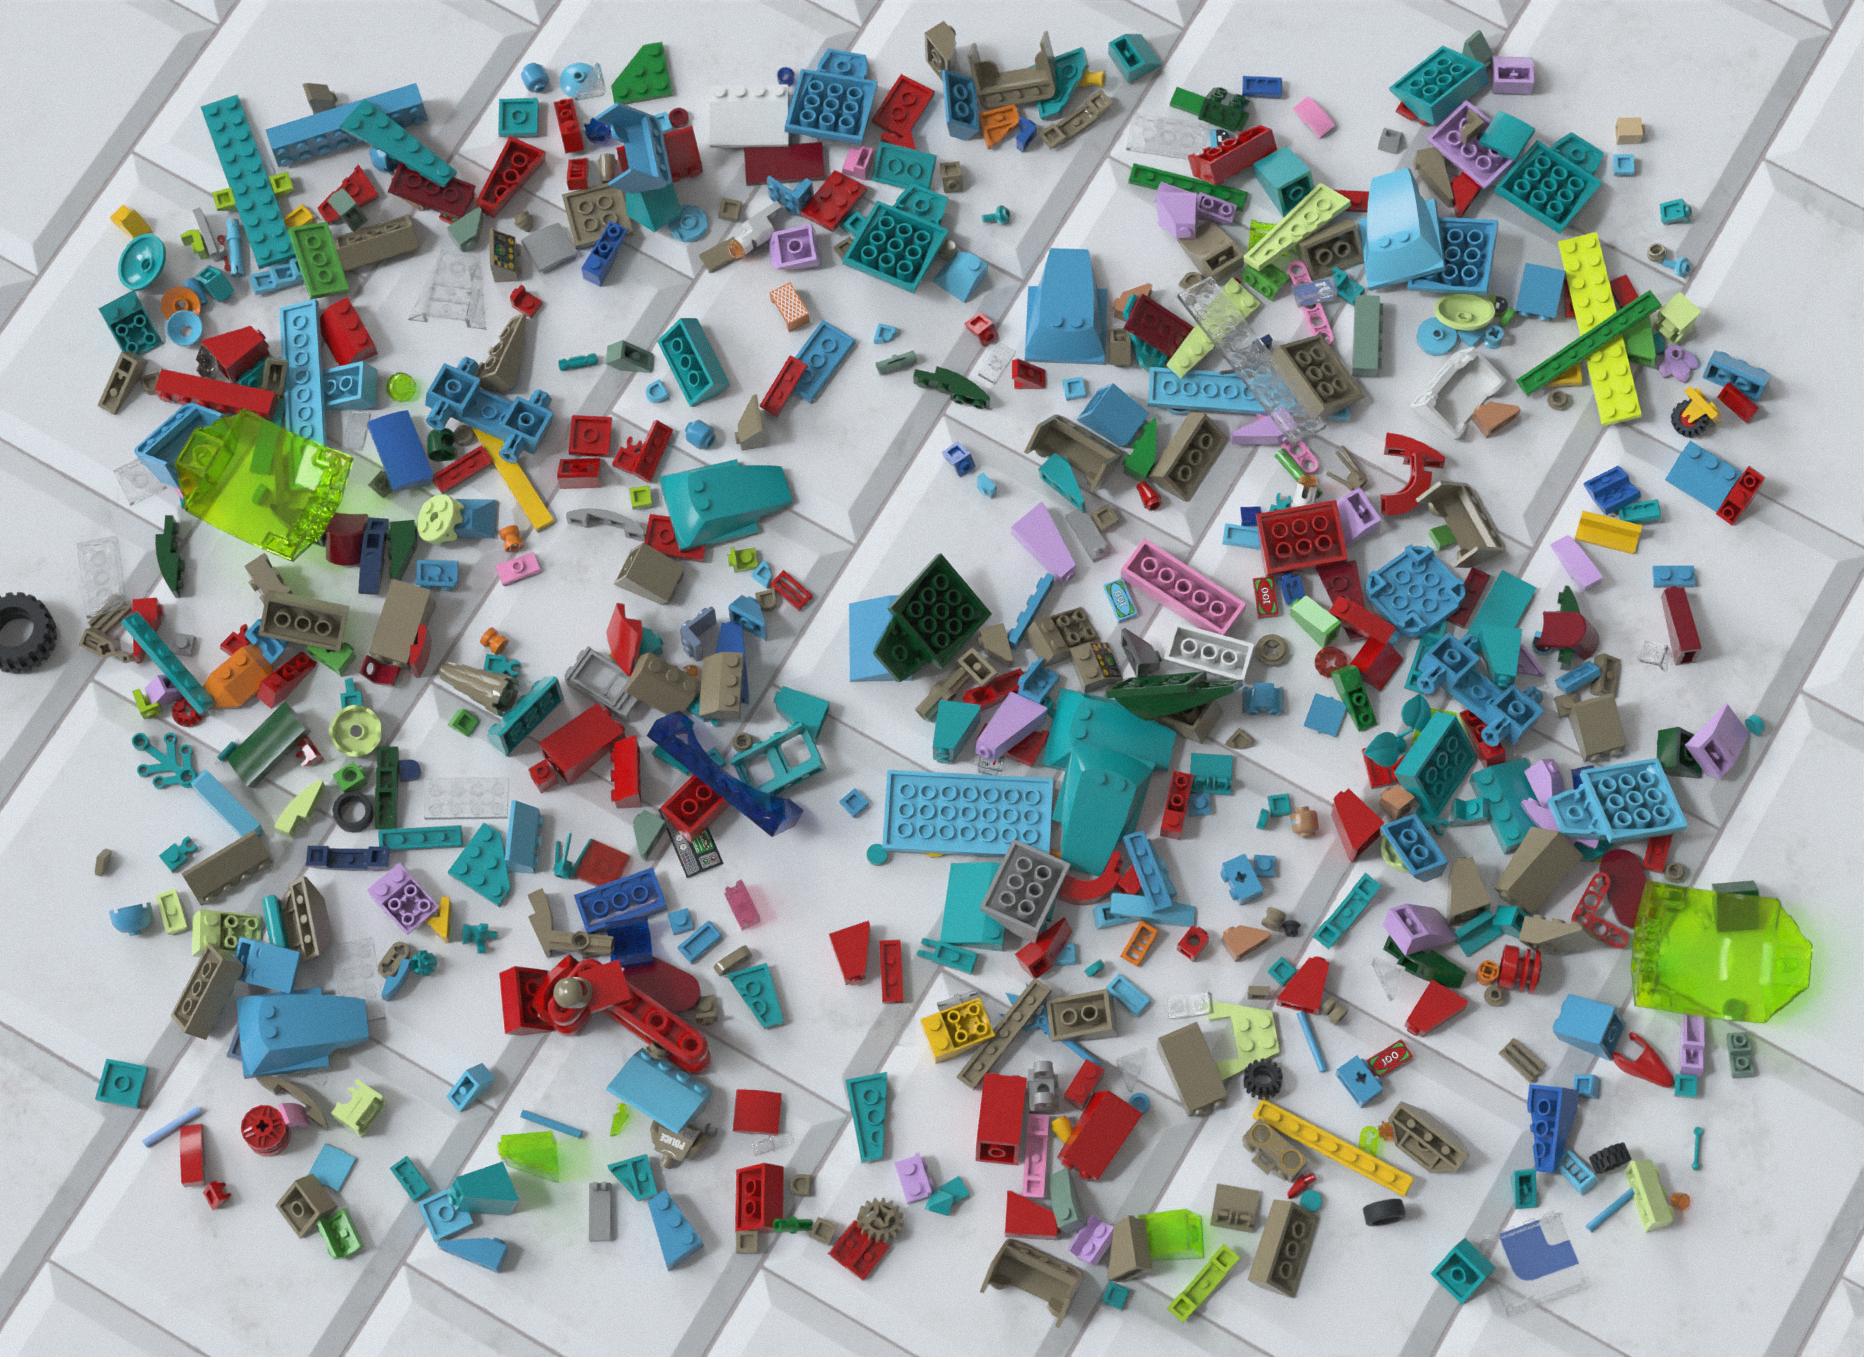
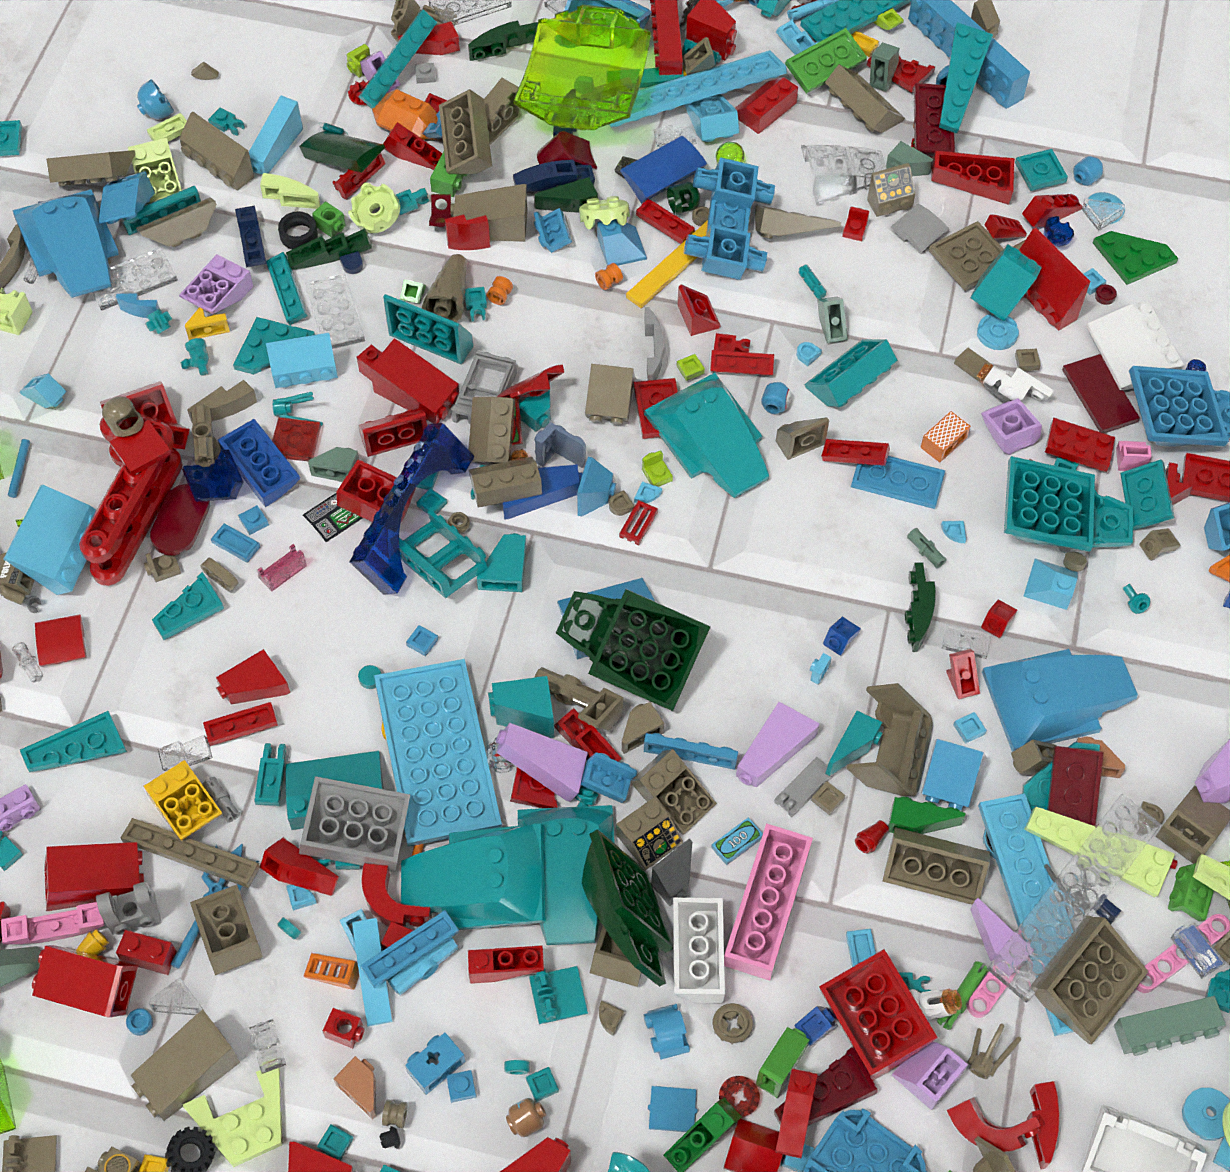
camera: 70 degrees right, 10 degrees down
teal plant [132,733,198,790] -> none
dark tan beam [378,942,410,979] -> none
bright pink plate [495,552,541,586] -> none
dark tan plate [514,211,534,232] -> none
red plate [568,415,613,457] -> none
blue slope [581,221,628,287] -> none
dark azure windscreen [596,102,672,194] -> none
dark azure bracket [767,176,814,217] -> none
medium azure tile [1105,973,1151,1017] -> none
dark azure plate [1188,793,1211,817] -> none
clear blue slope [1240,506,1261,527] -> none
dark tan tile [1247,986,1270,1000] -> none
red tile [1253,576,1279,619] -> none

